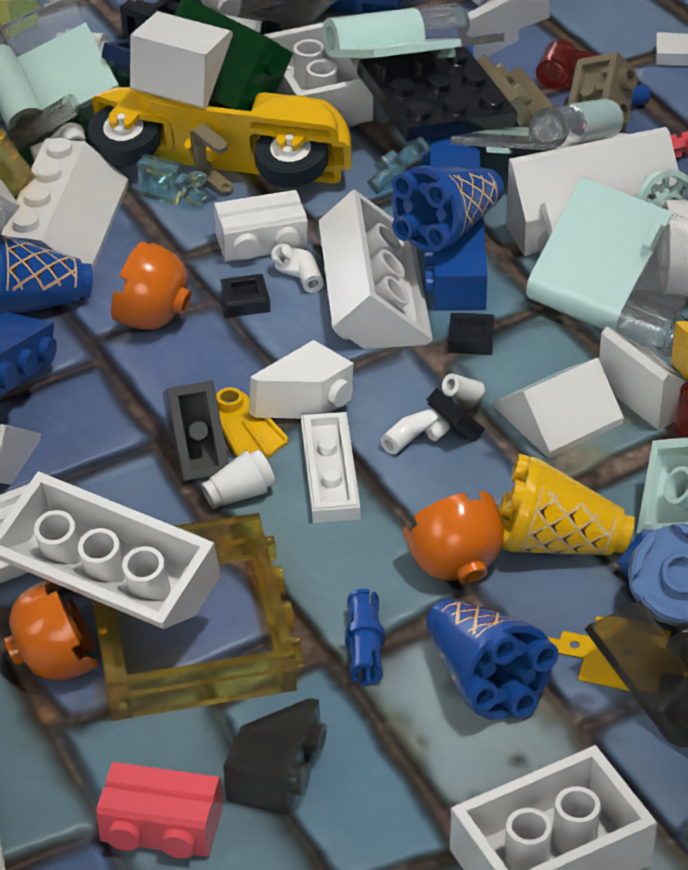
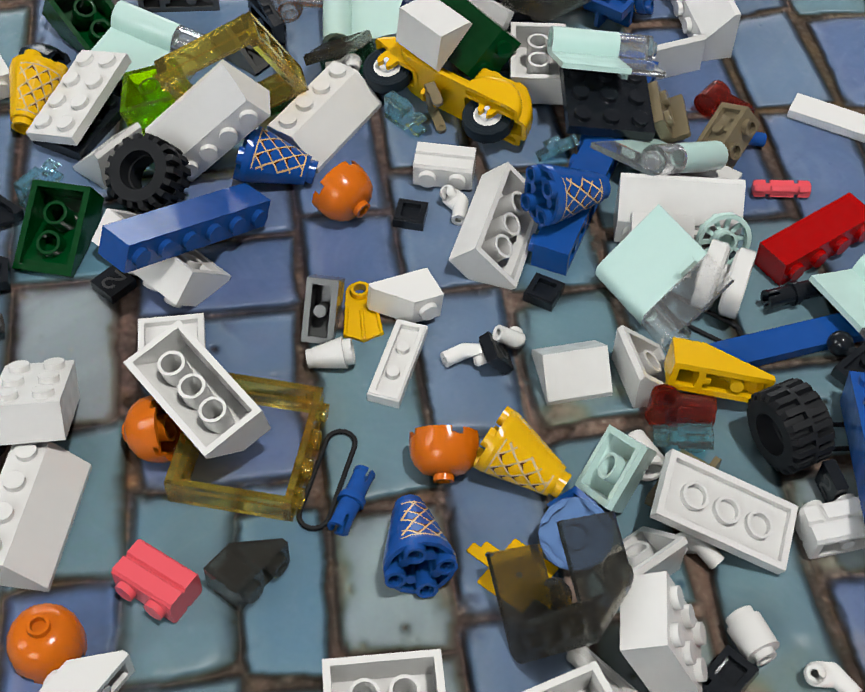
camera: 20 degrees right, 10 degrees up
none -> black piece [296,429,358,531]

